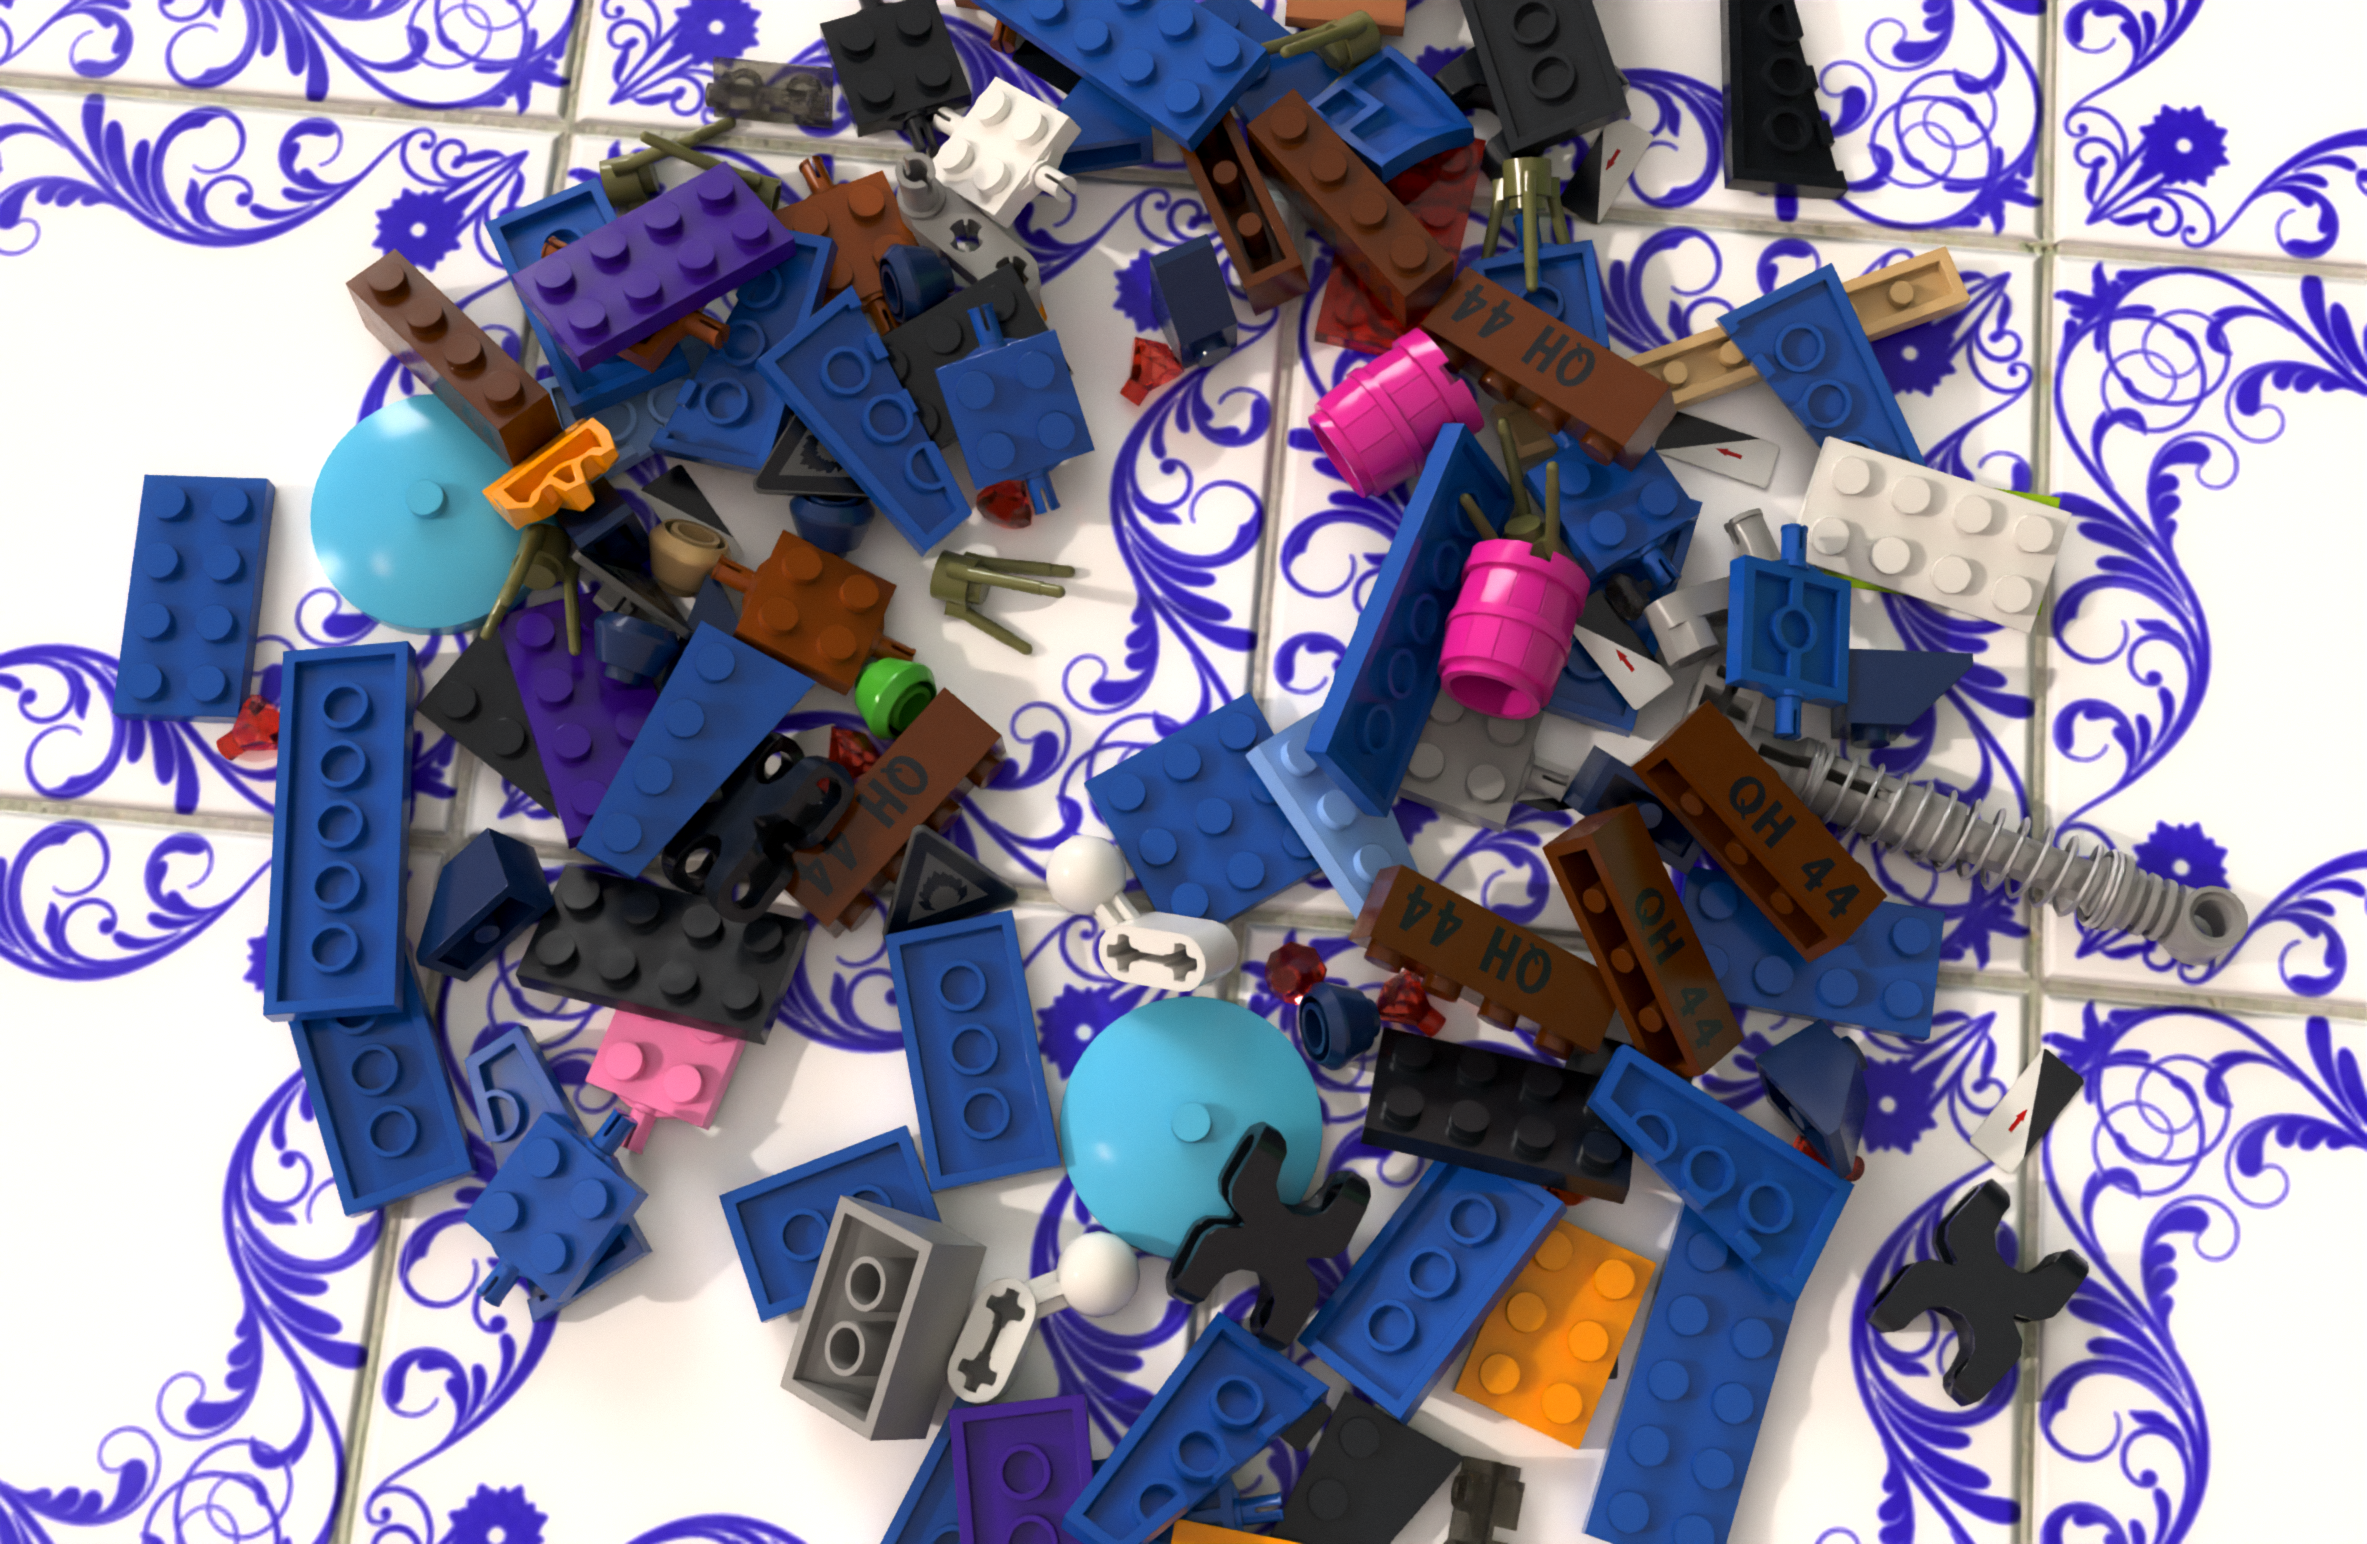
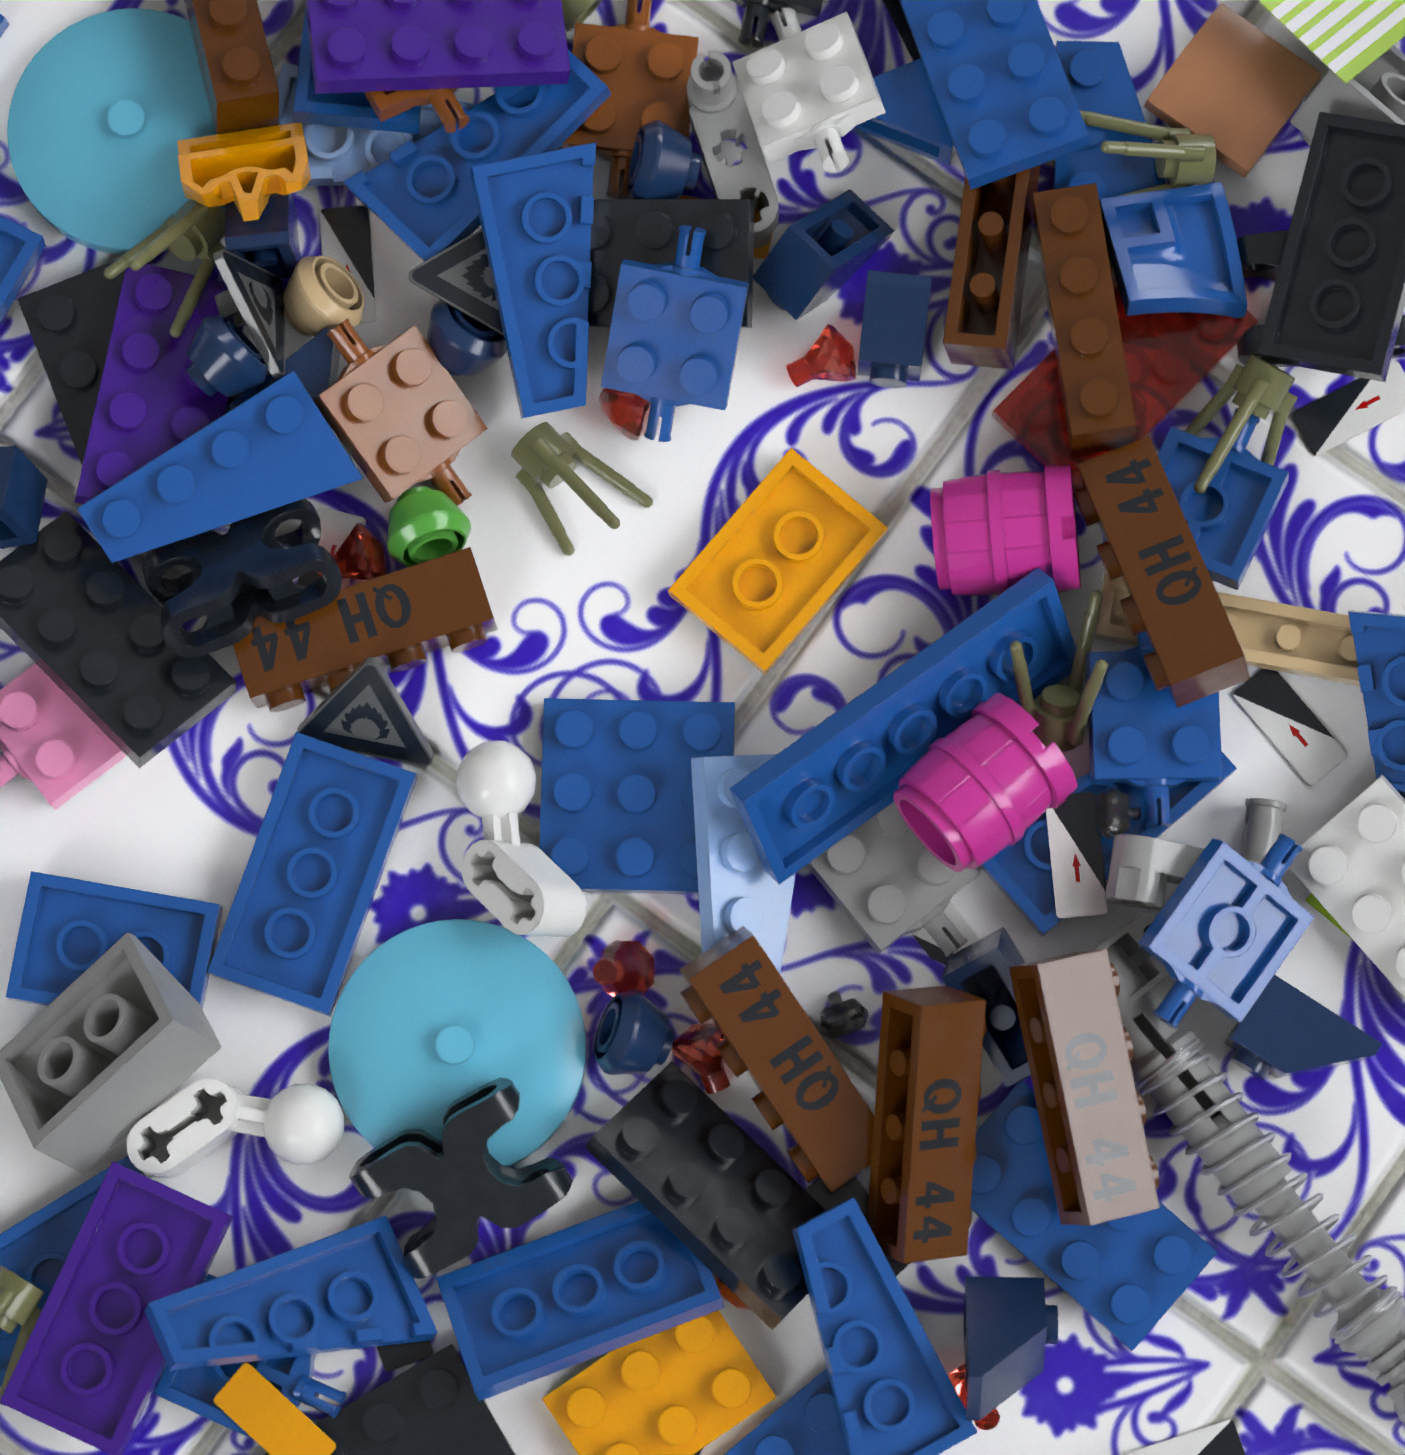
camera: 35 degrees right, 5 degrees up
none -> light orange plate [668,448,888,675]
none -> dark blue slope [753,189,895,320]
none -> clear smoke rock [820,991,869,1039]

